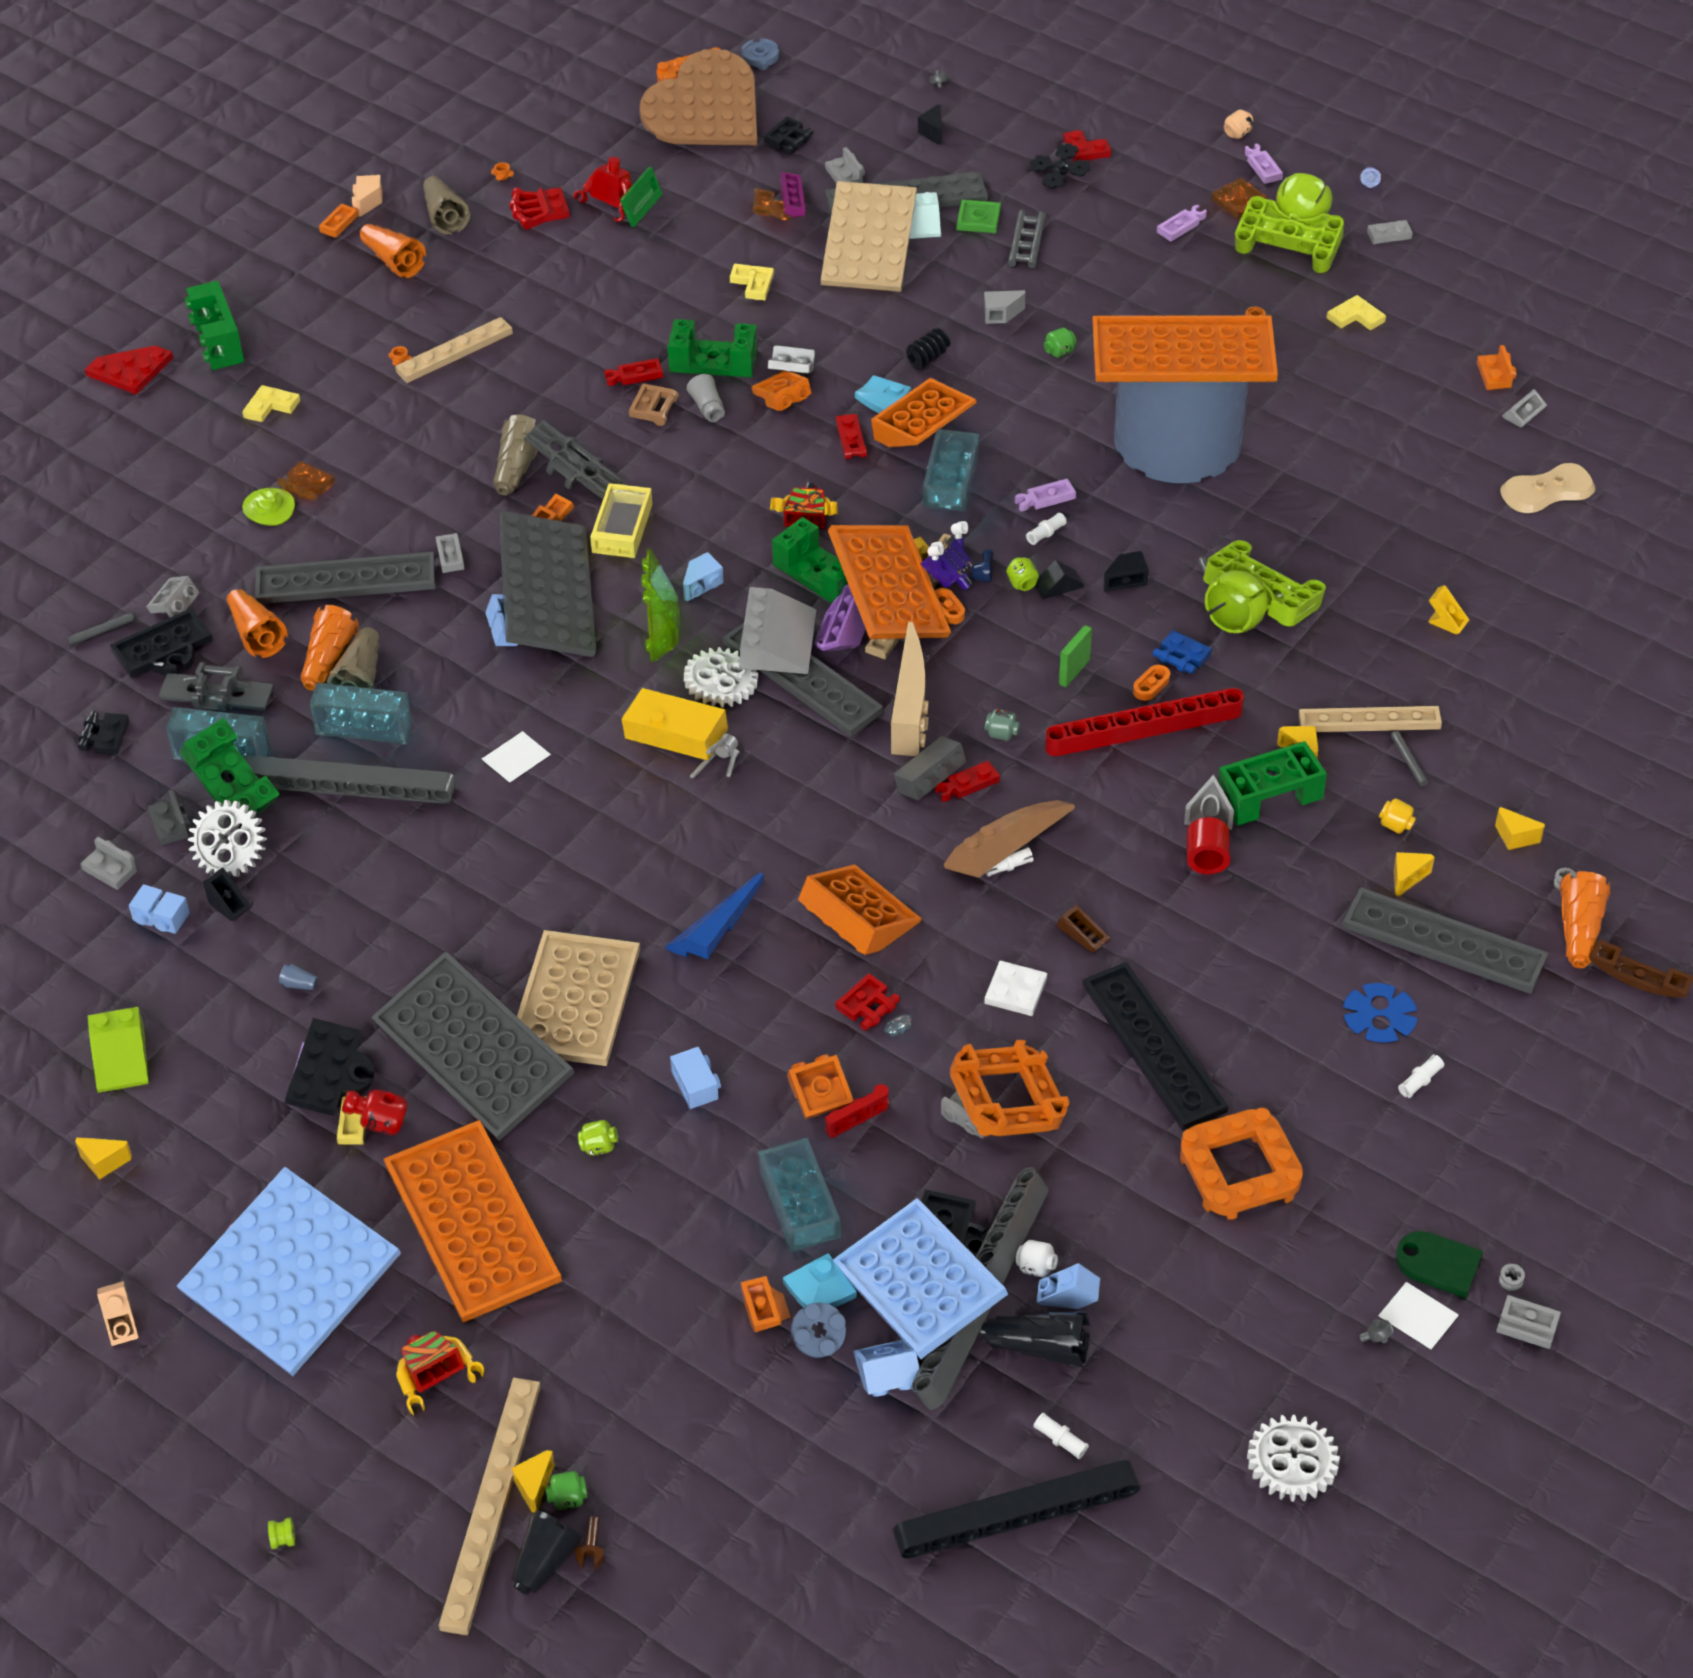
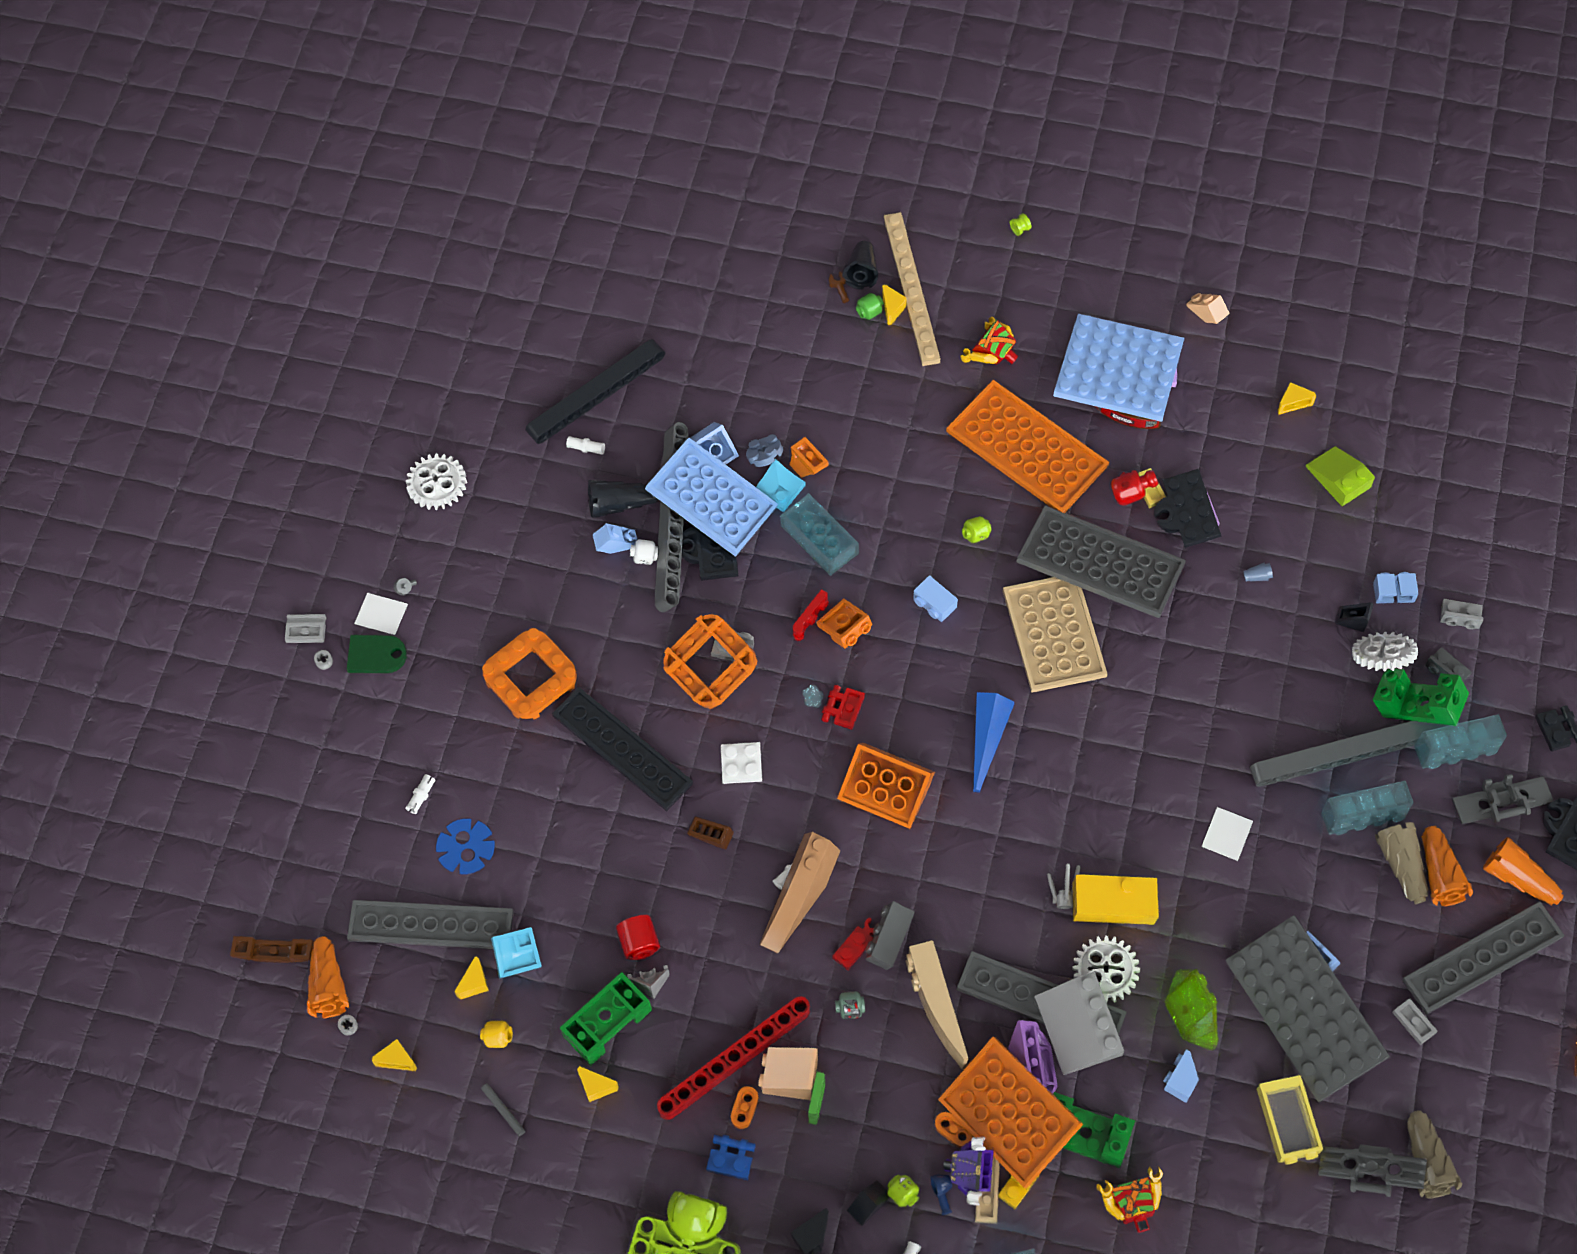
camera: 160 degrees right, 15 degrees up
orange slope [531,493,574,521] -> none
tan plate [1298,706,1442,732] -> none
none -> medium azure plate [491,927,542,979]
none -> light nougat slope [759,1047,818,1100]

